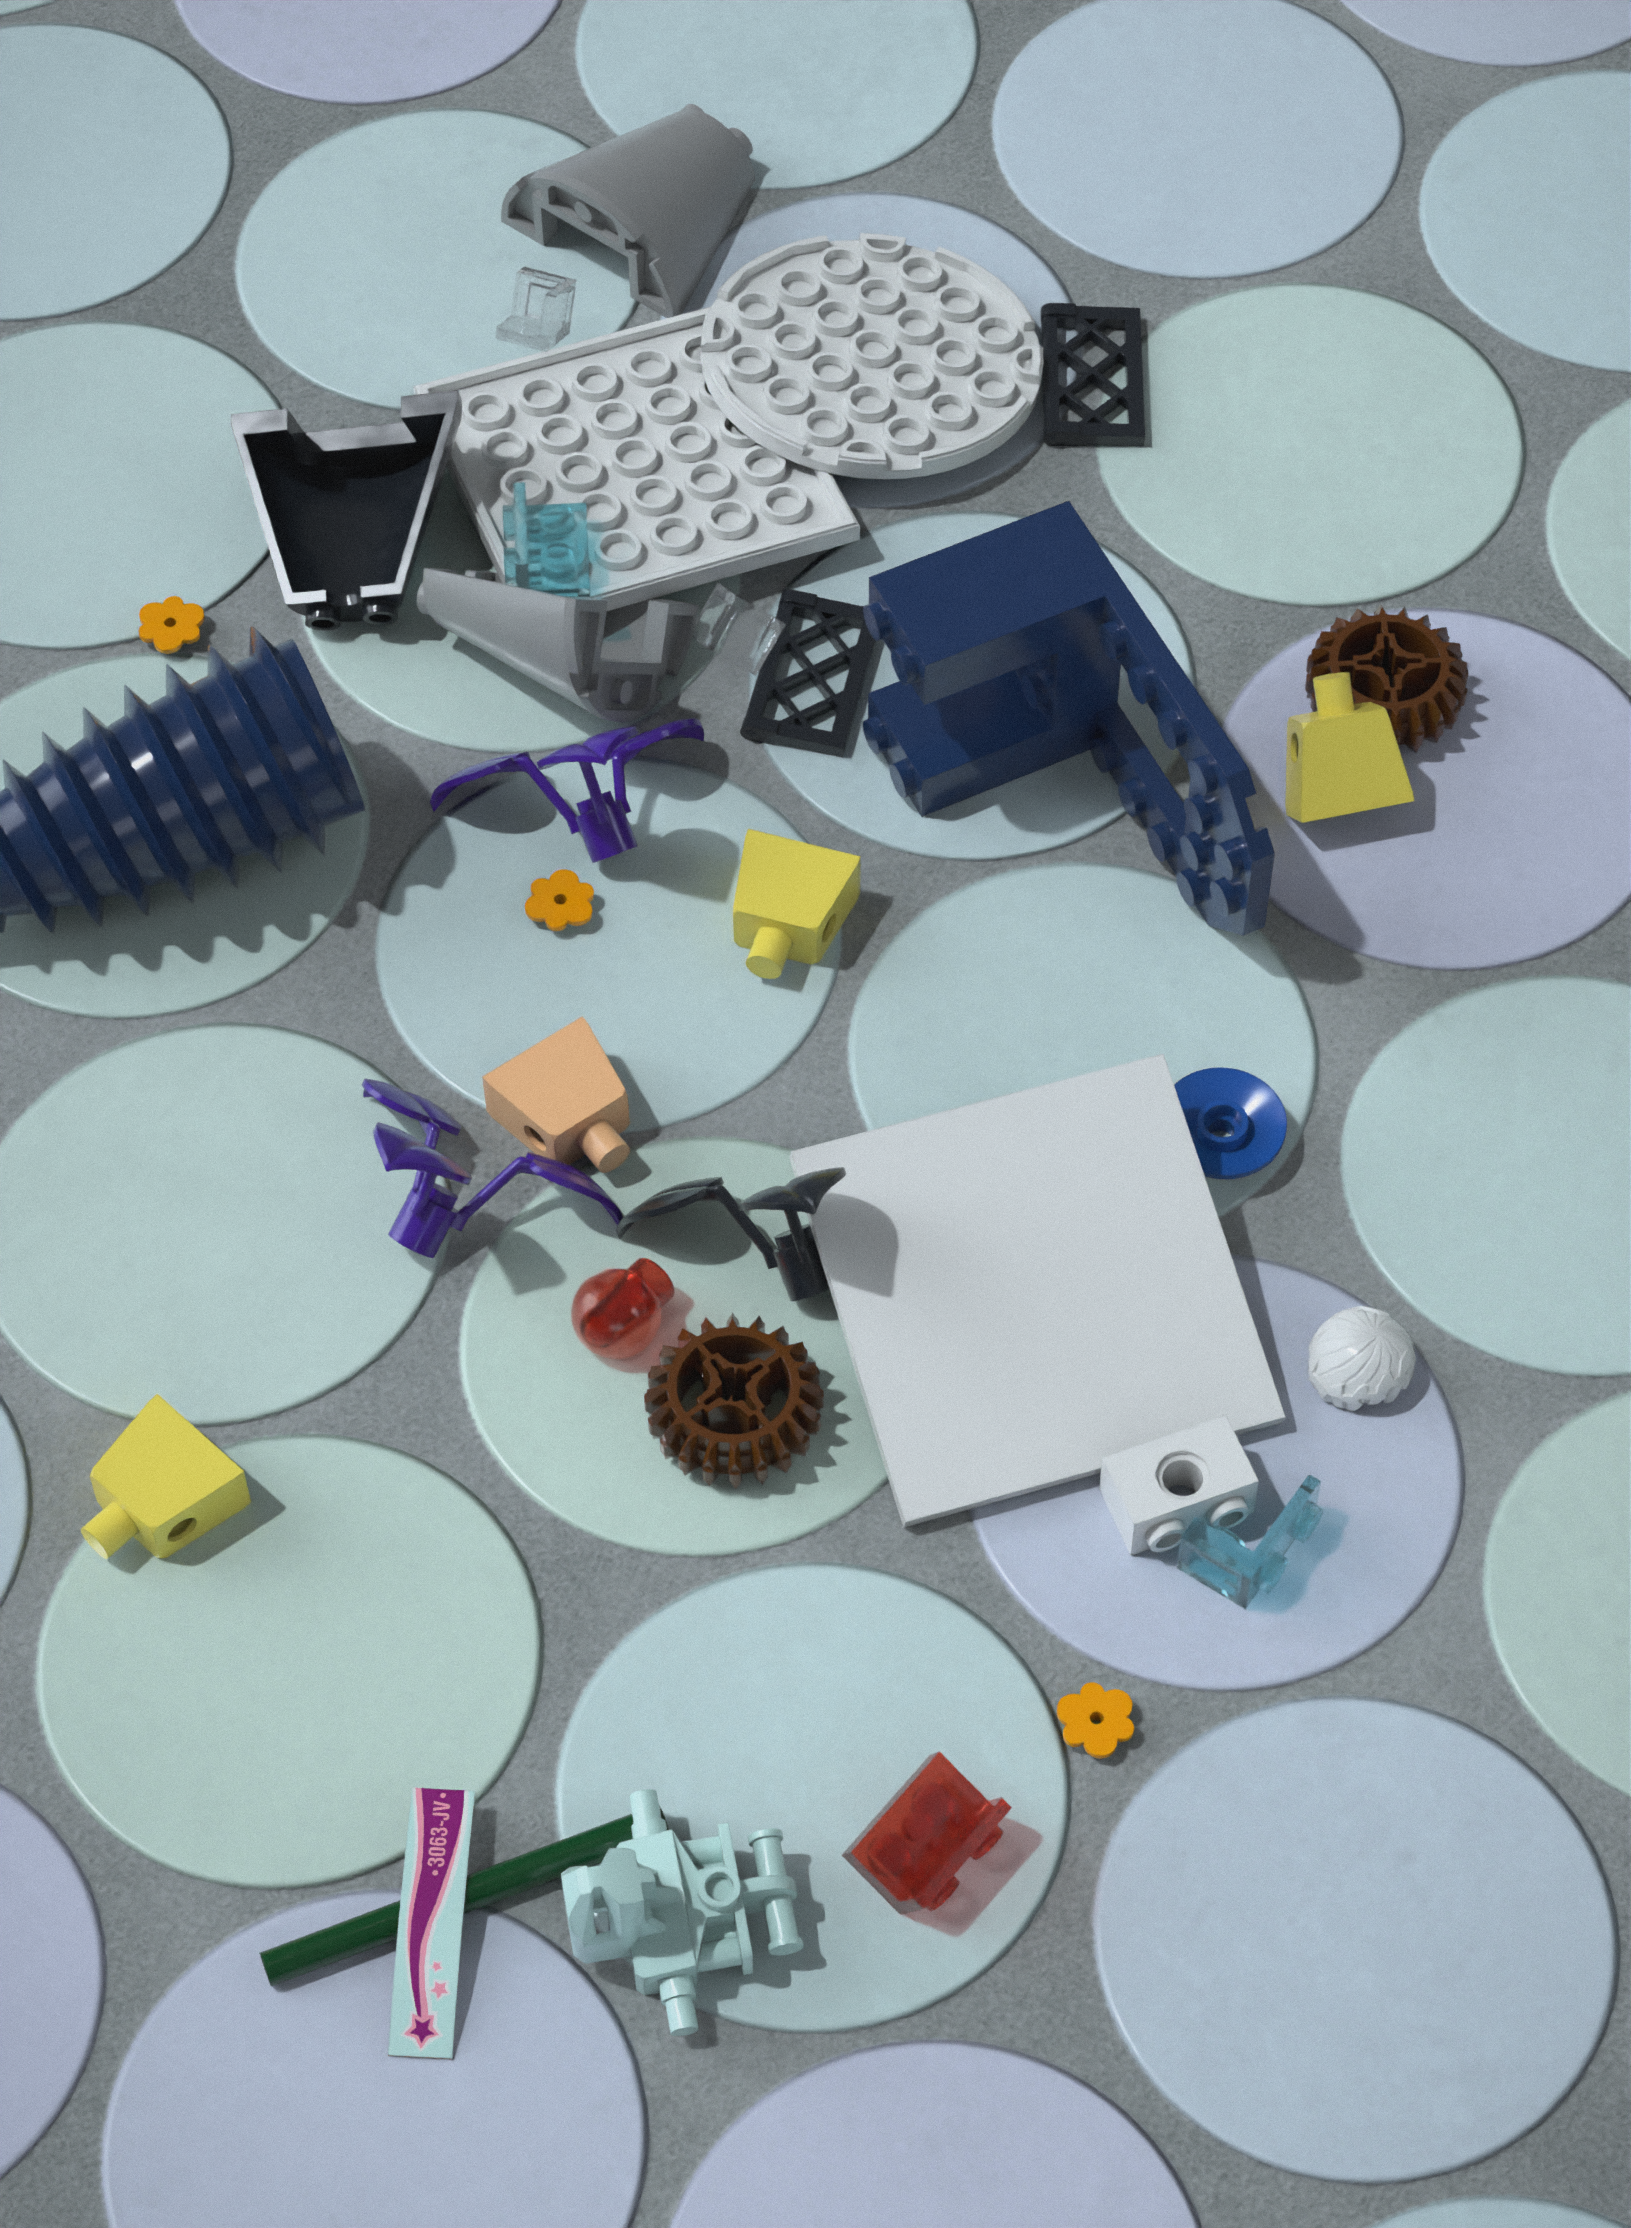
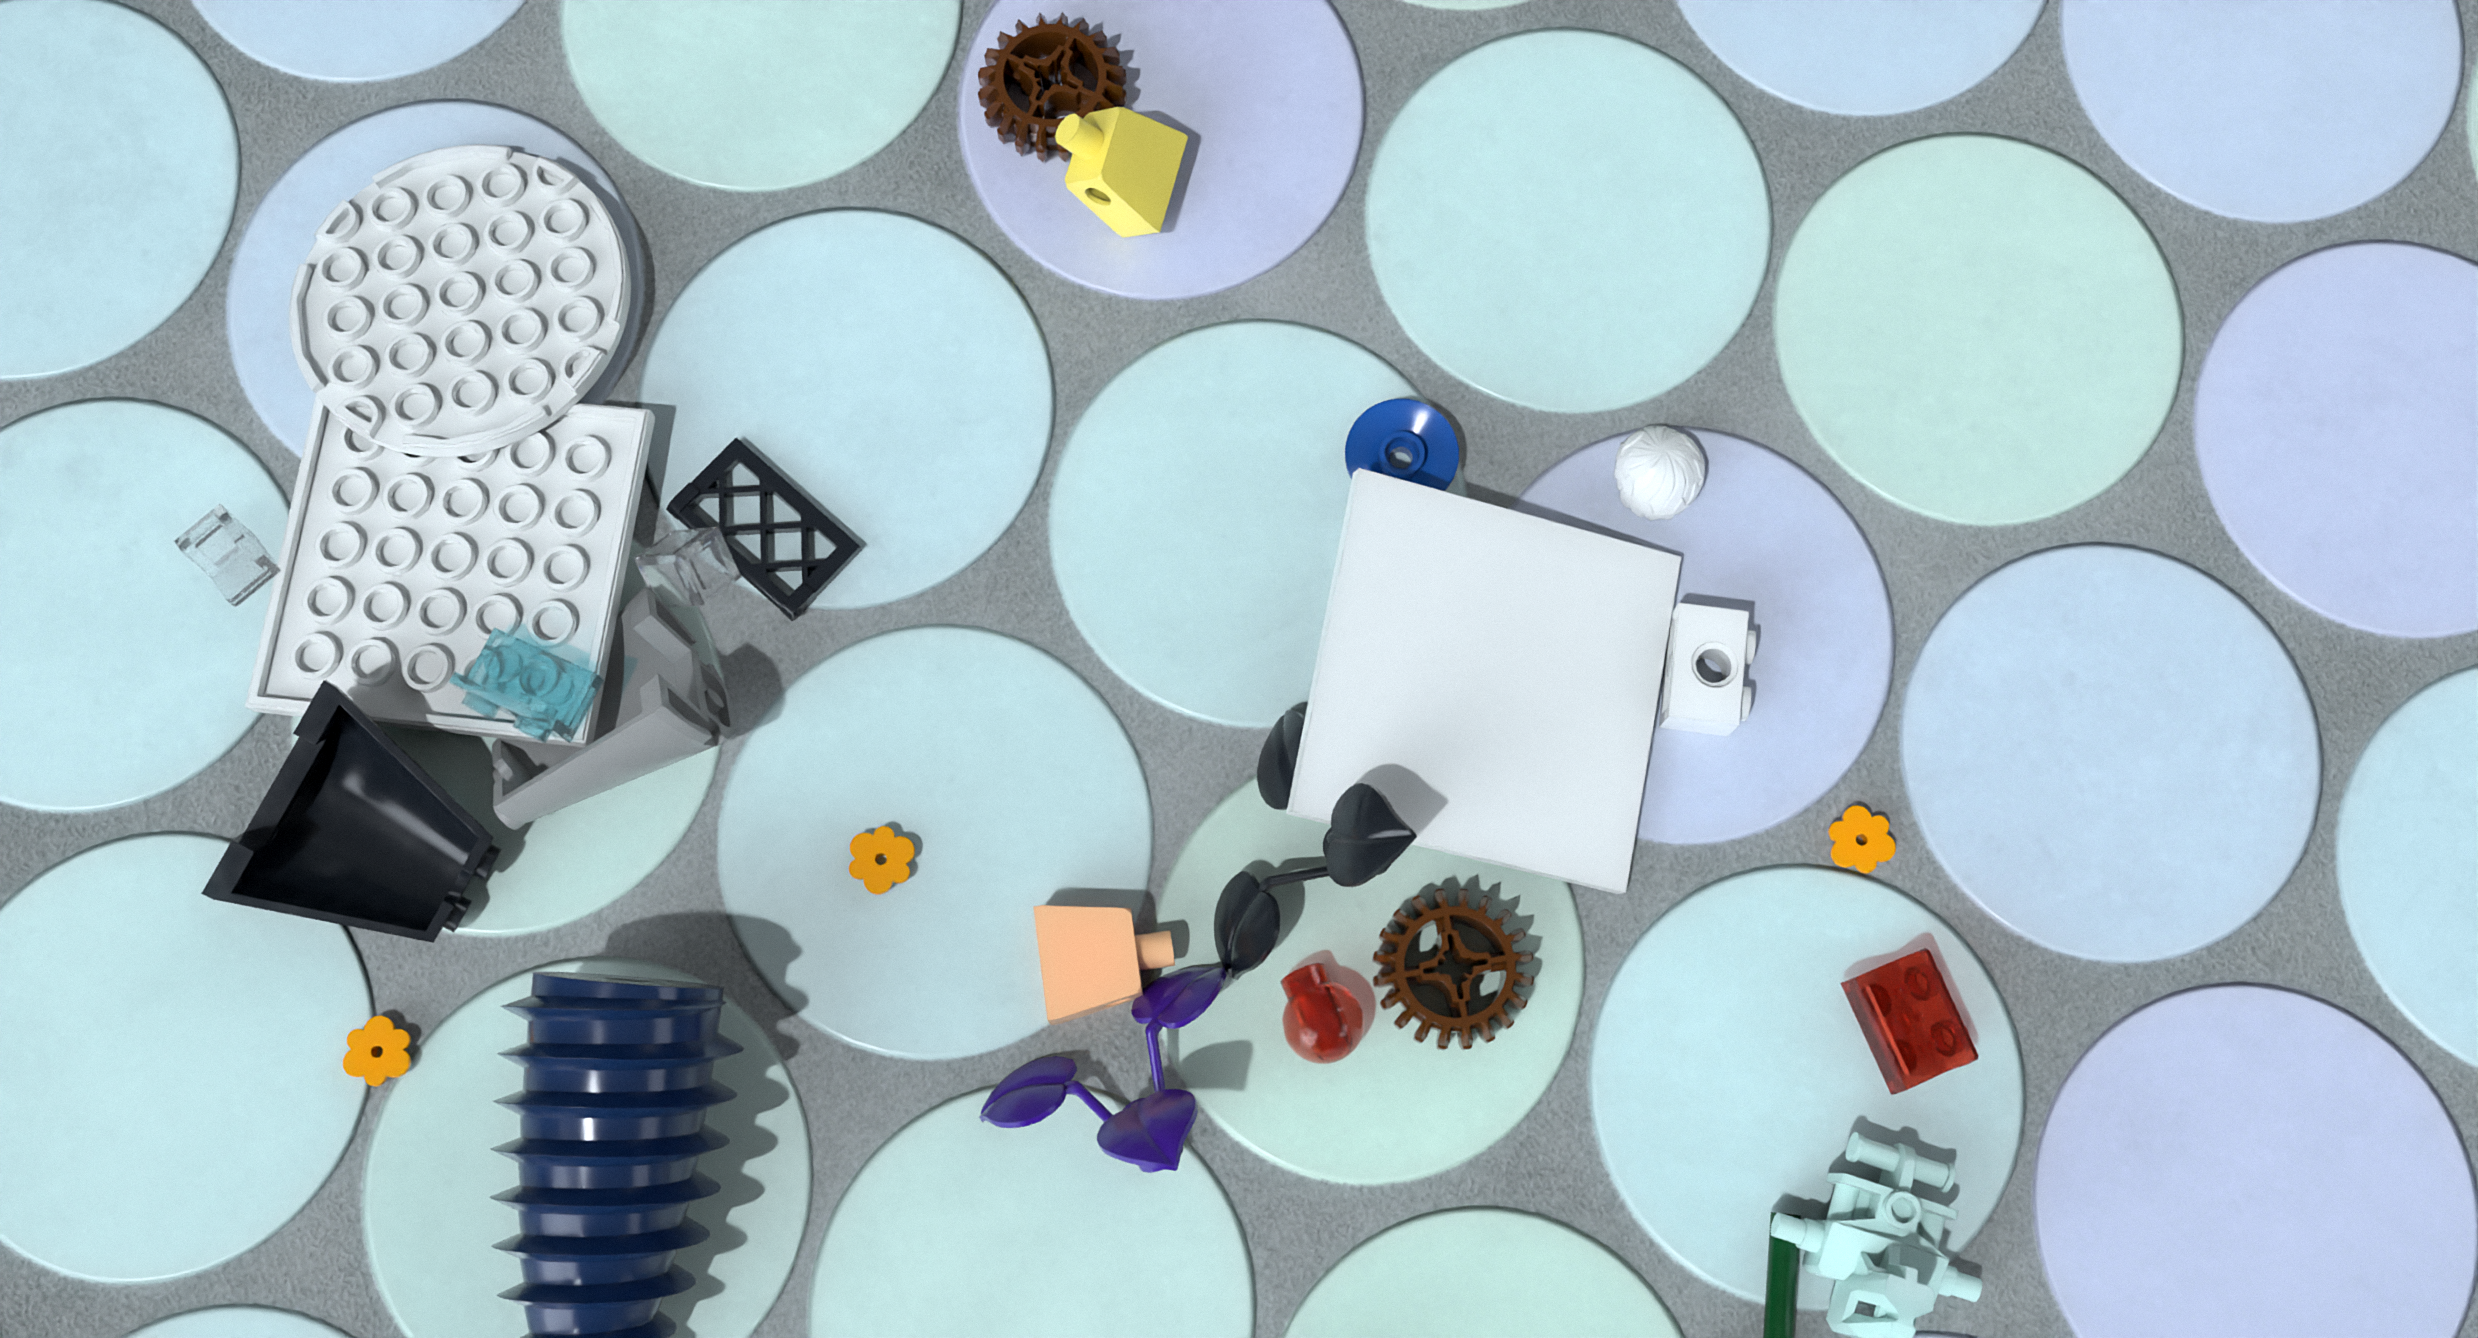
camera: 65 degrees left, 20 degrees up
dark purple plant [430,718,704,863] -> none
light grey cone [501,104,755,318] -> none
light yellow torso [733,829,861,979] -> none
dark blue bracket [863,501,1275,936] -> none
black window [1040,303,1145,446] -> none
clear light blue bracket [1177,1474,1324,1610] -> none

